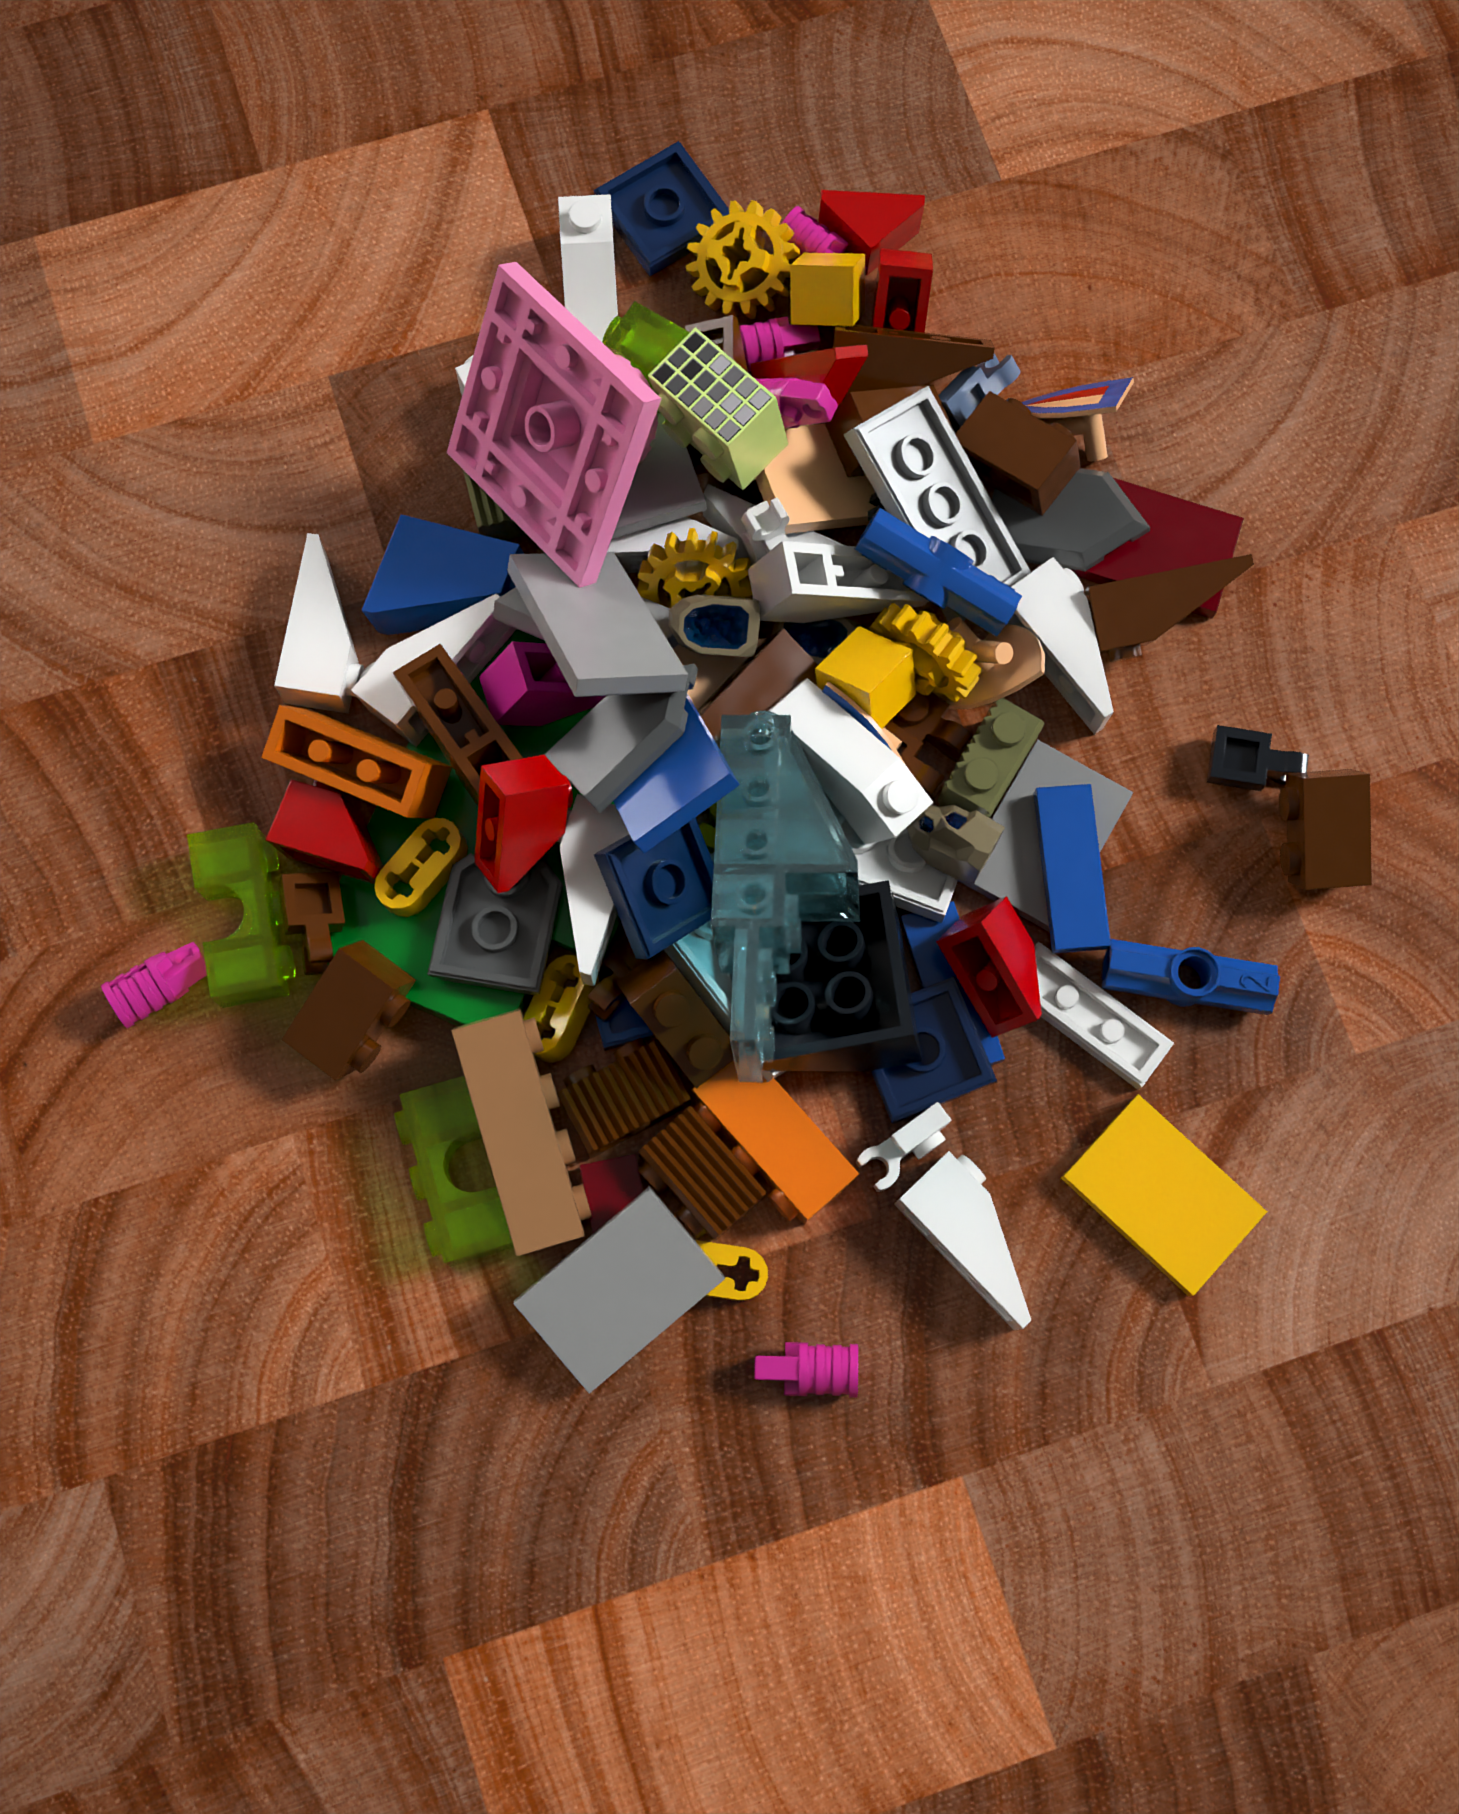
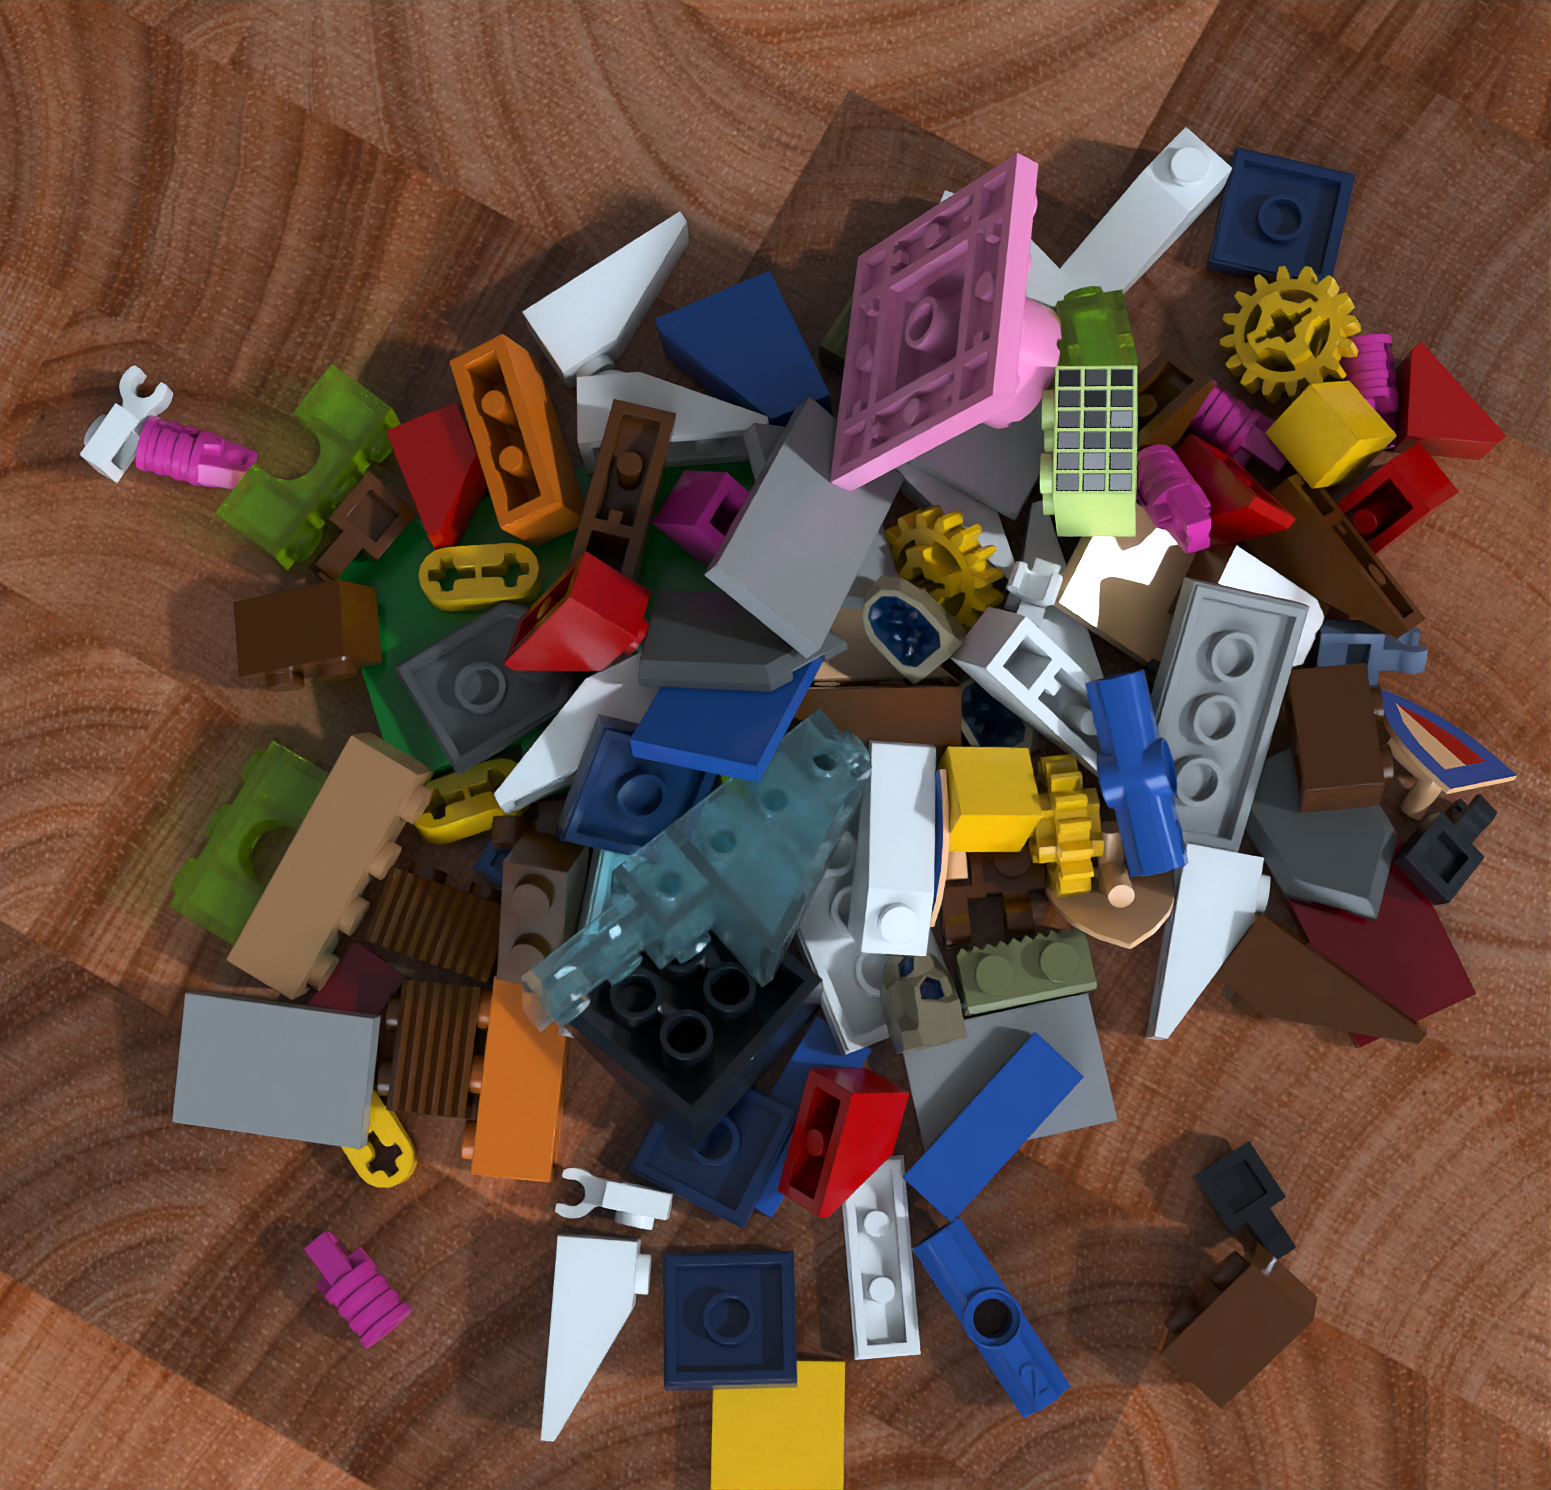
camera: 55 degrees right, 5 degrees up
none -> white plate [80,365,173,483]
none -> dark blue tile [663,1251,797,1391]
none -> black plate [1392,794,1497,906]

